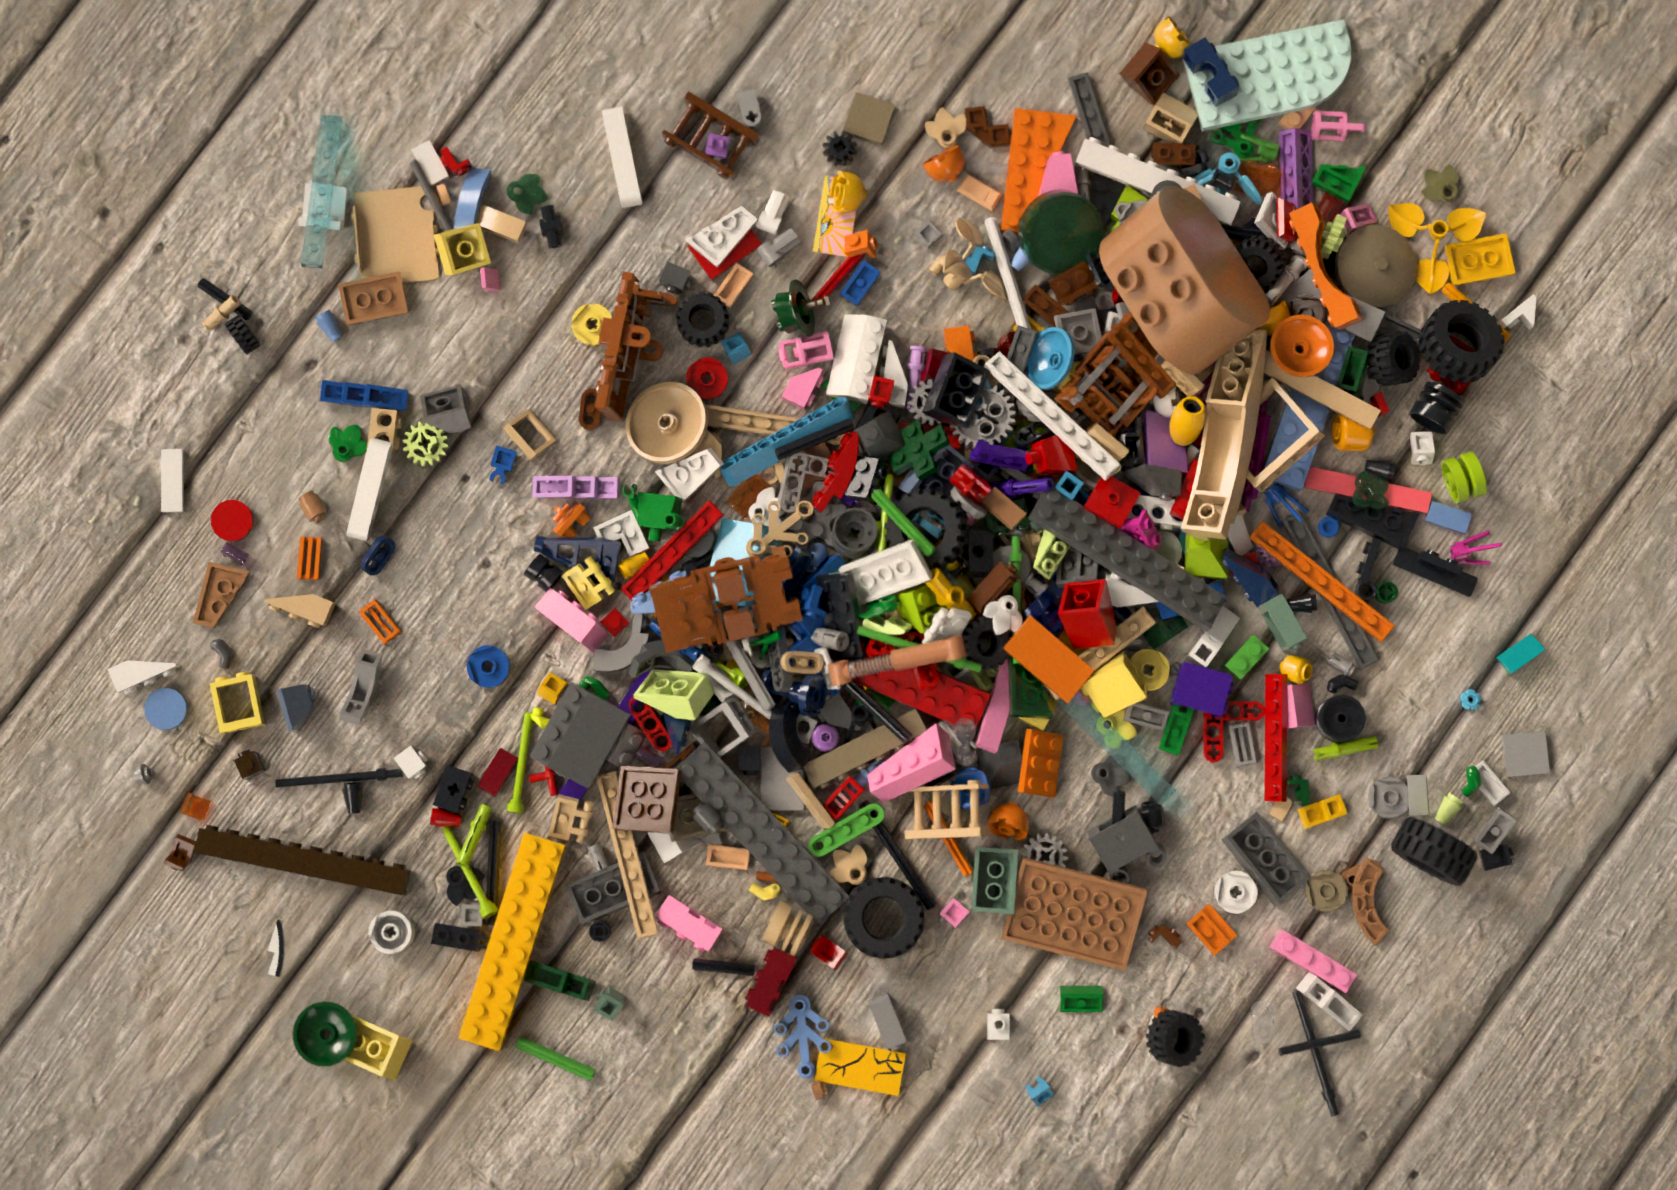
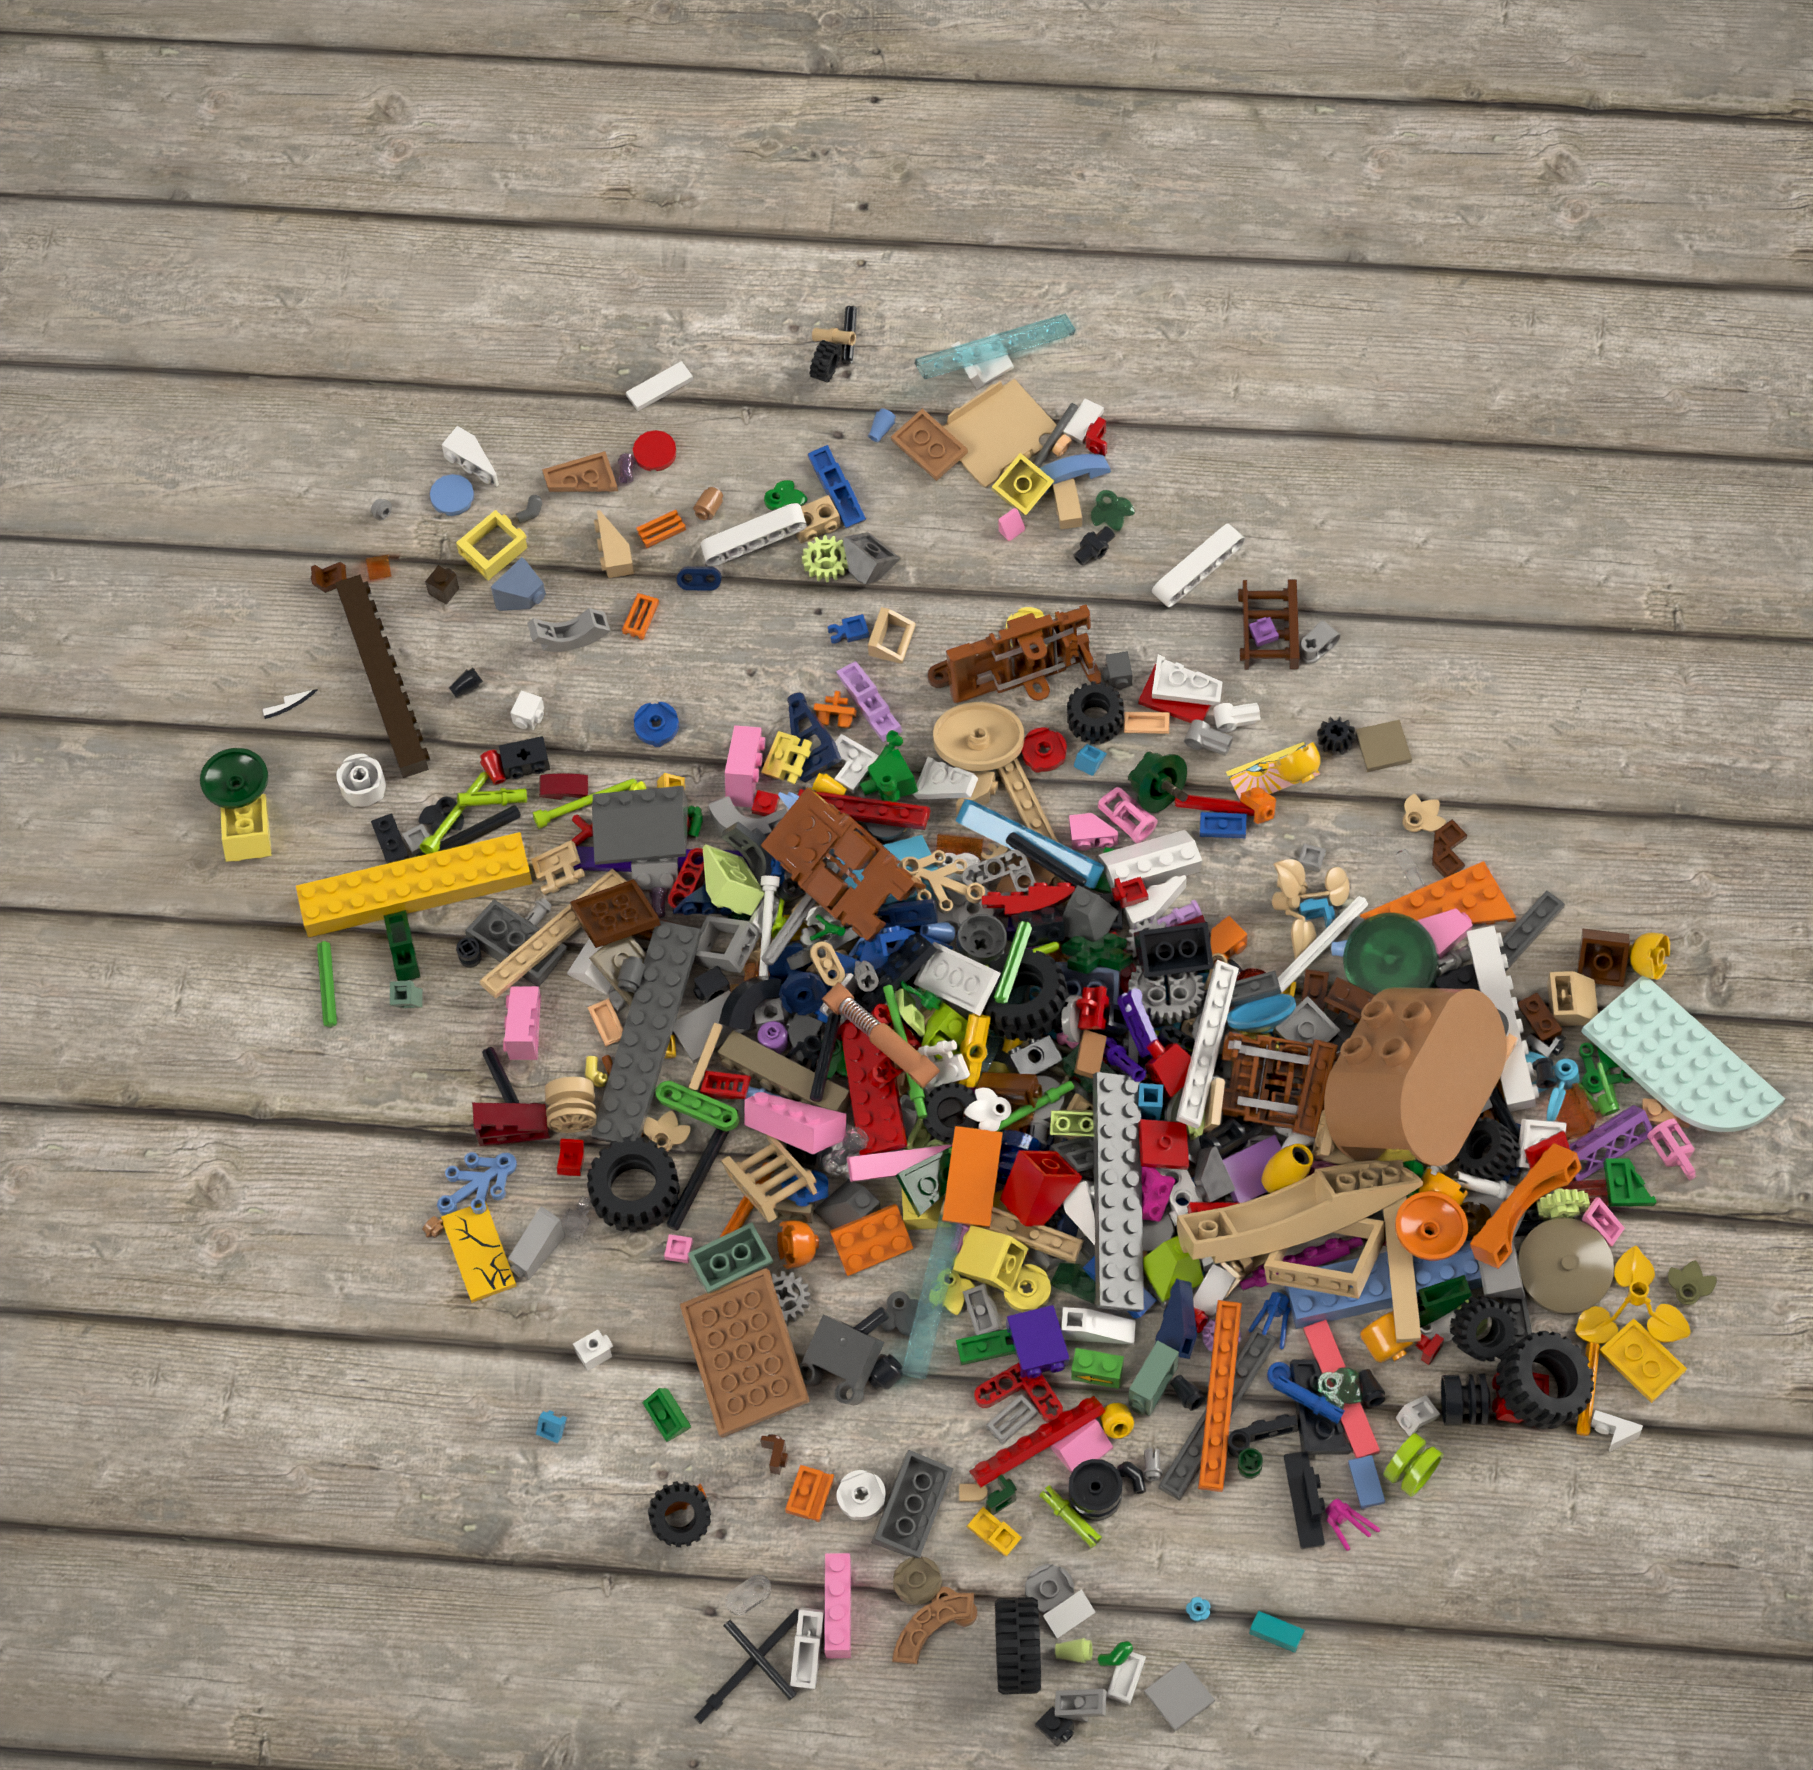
camera: 65 degrees right, 20 degrees down
black bar [275,768,404,788] -> none
black wheel [523,554,564,592] -> none
orange cylinder [922,145,965,184] -> none
light nougat tile [956,173,1003,212] -> none
dark blue arch [1182,37,1239,107] -> none
none -> blue pin [1273,1375,1345,1424]

